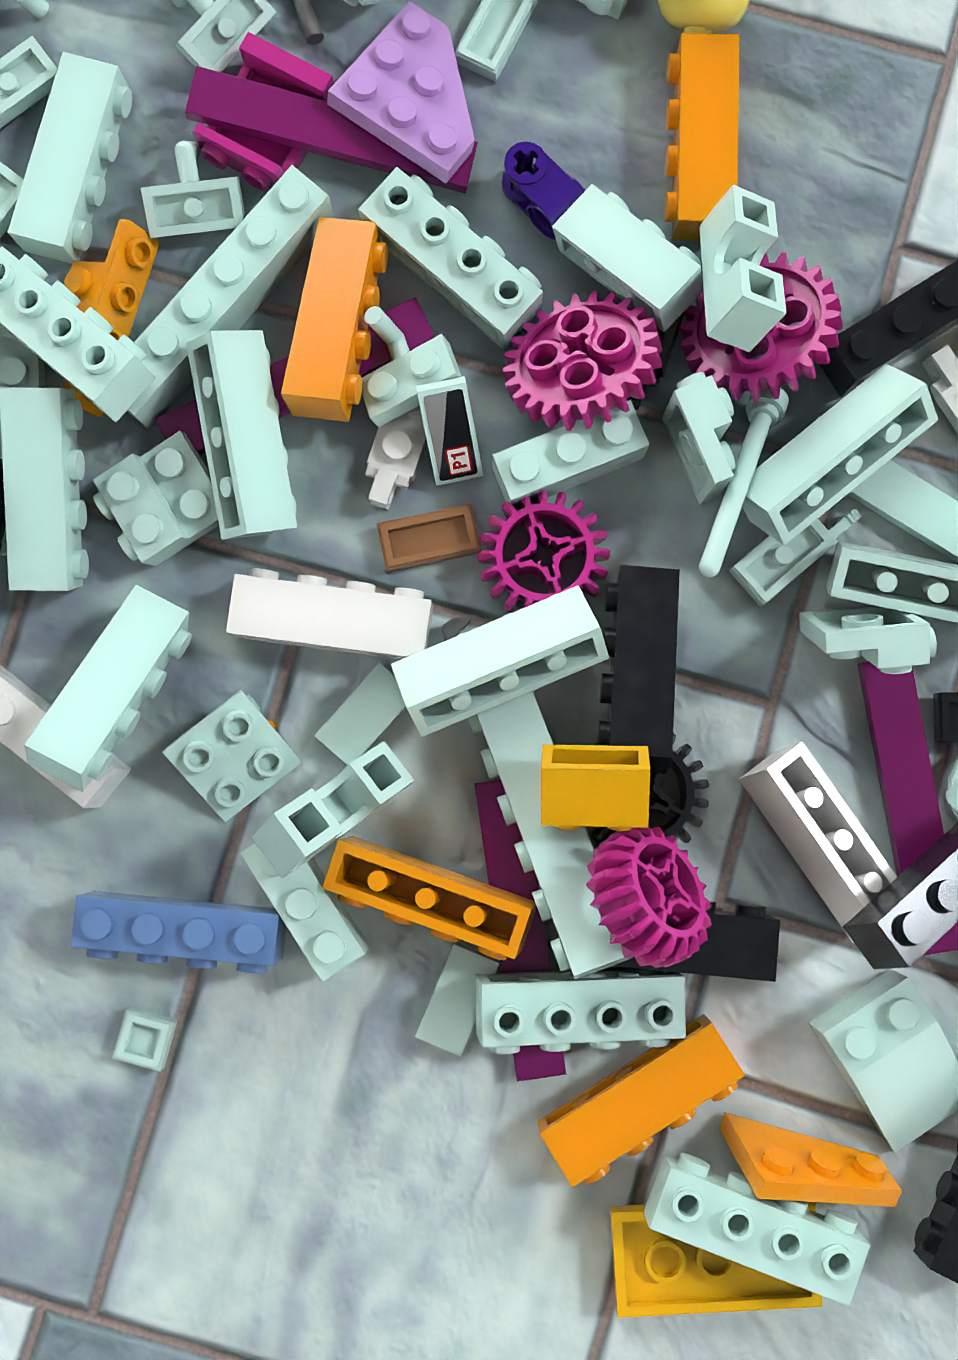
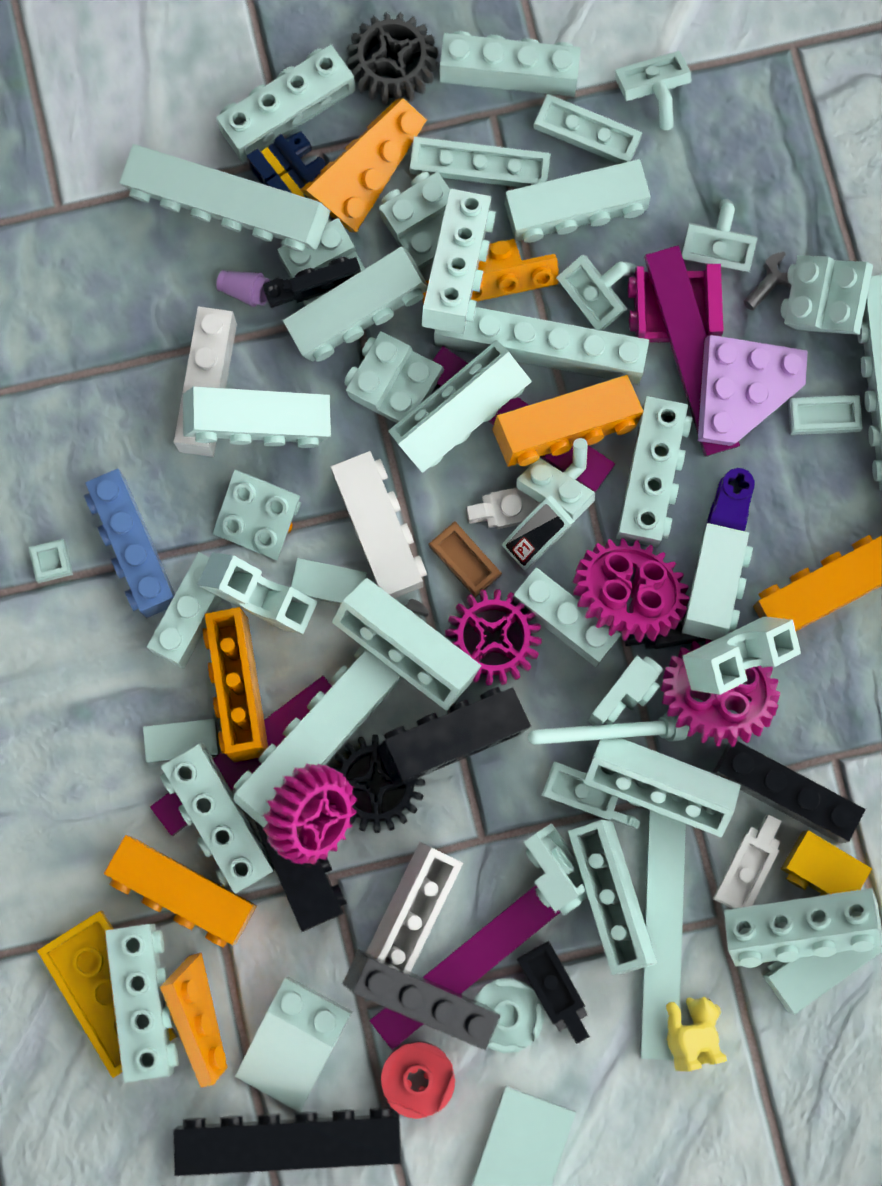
camera: 55 degrees right, 5 degrees down
yellow piece [541,745,650,831] -> none

